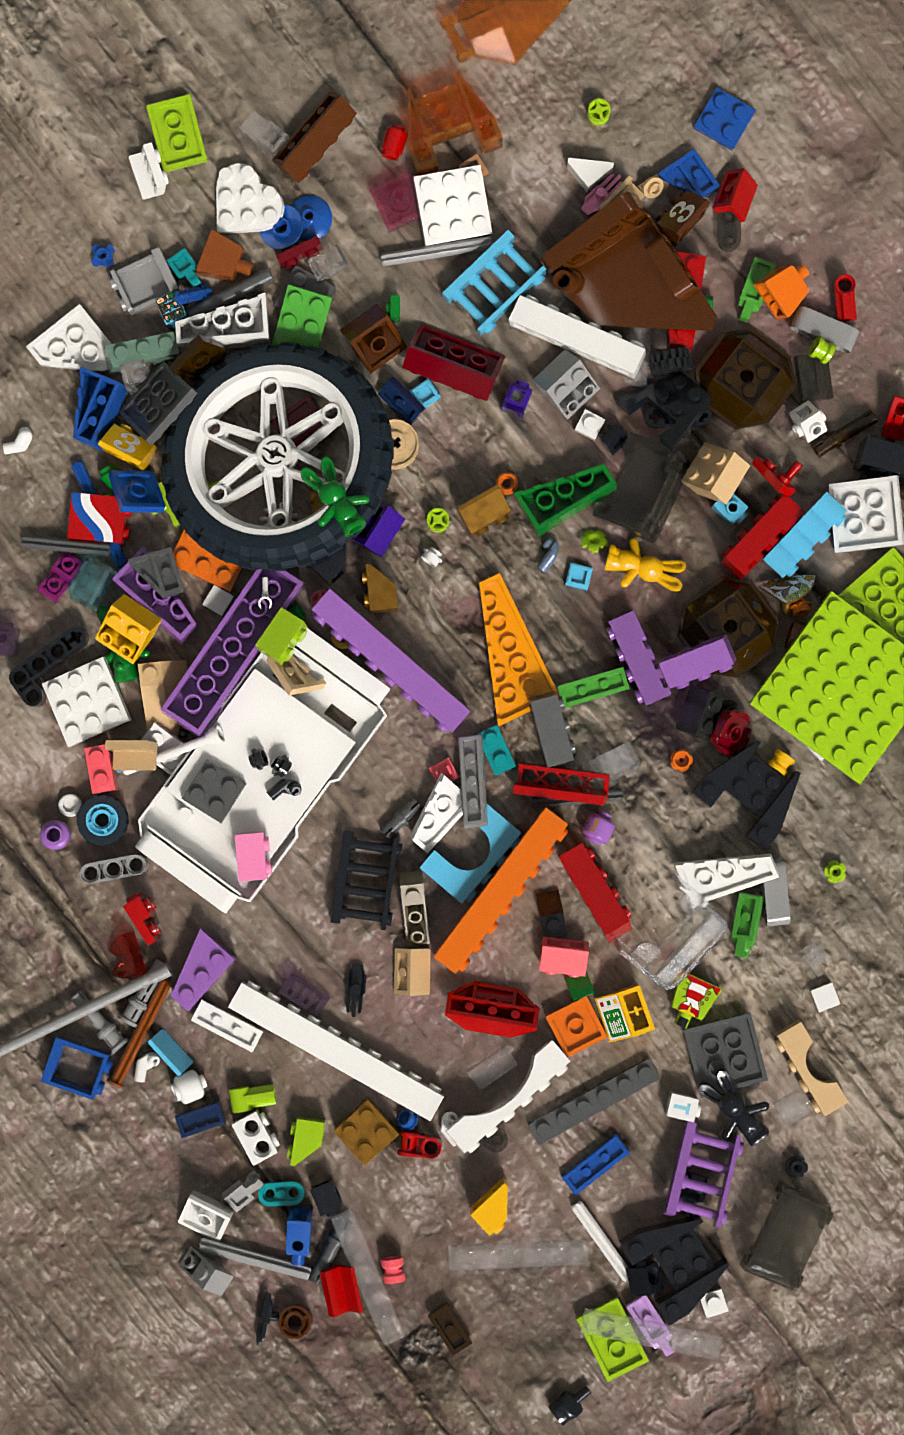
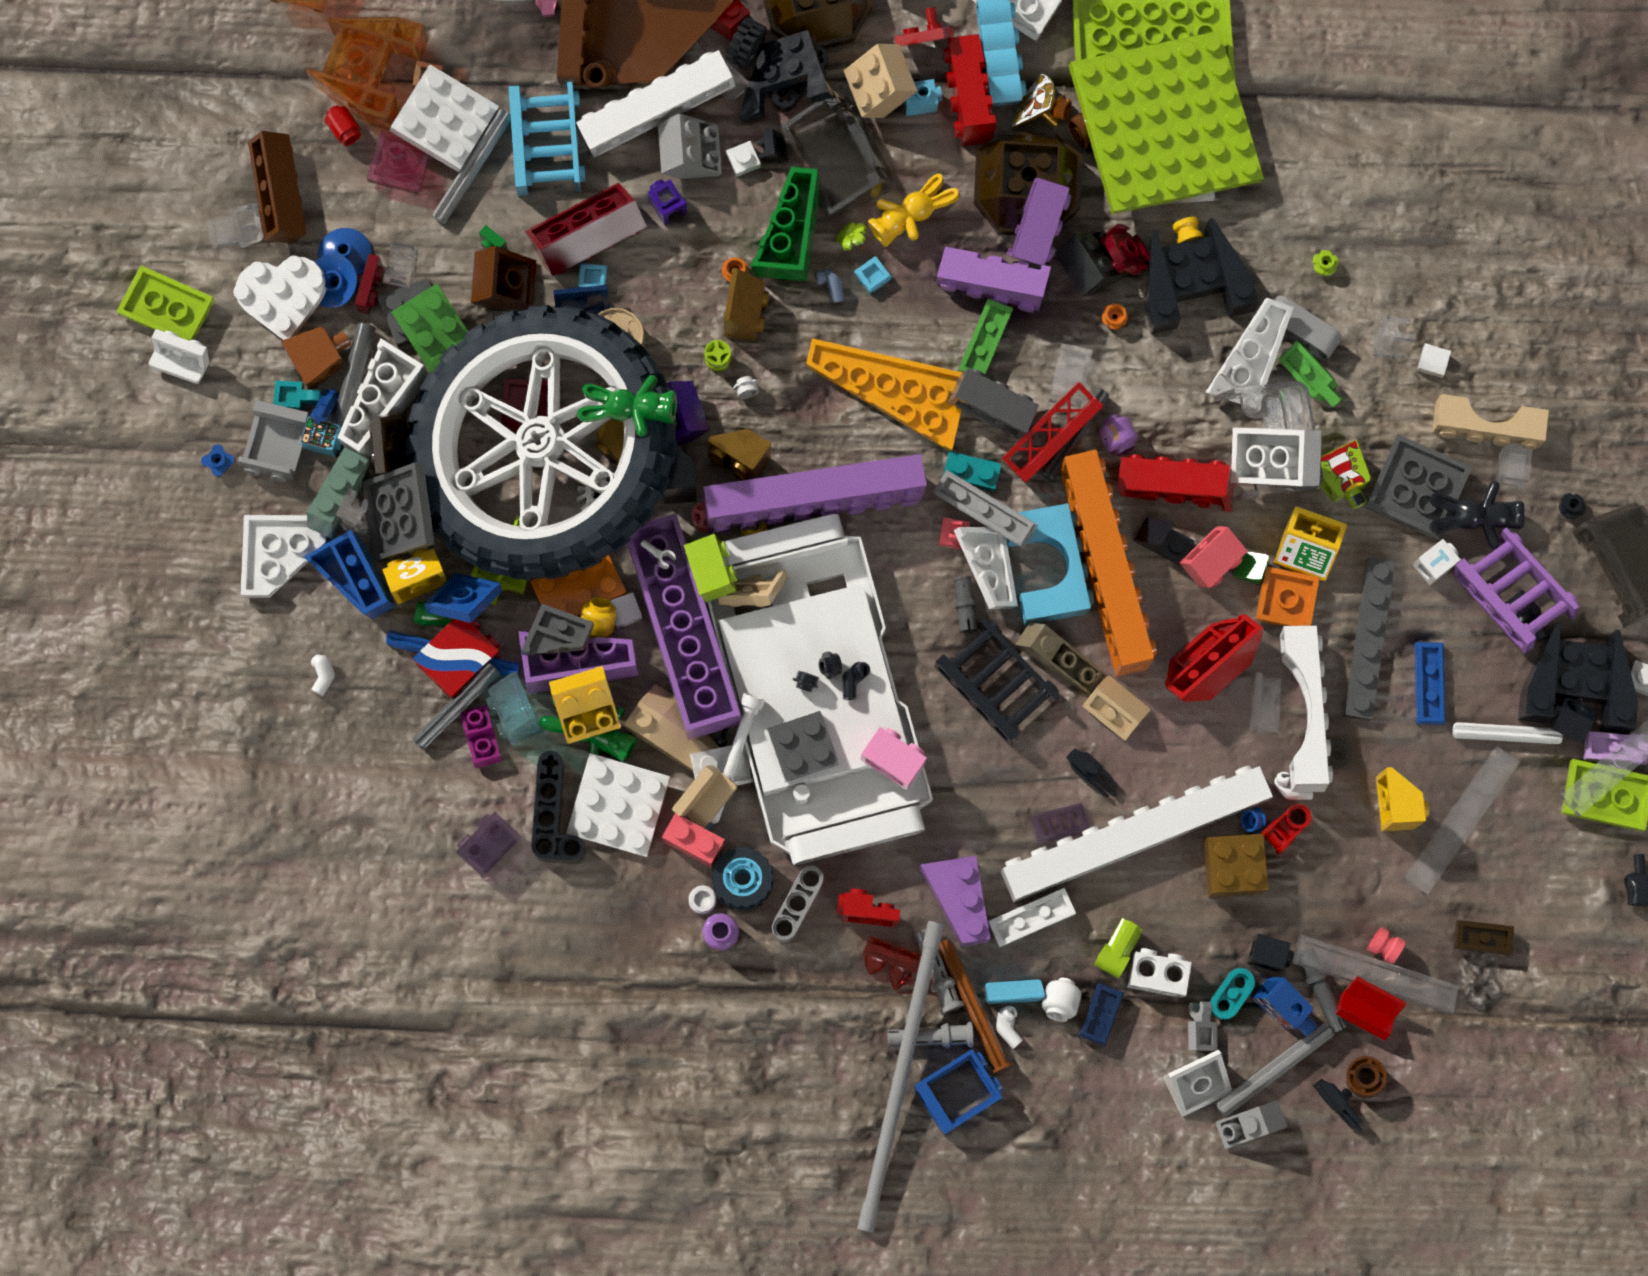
camera: 55 degrees left, 10 degrees down
lime slope [287,1116,326,1166] -> none
none -> yellow head [580,597,617,639]
none -> white brick [1231,428,1322,486]

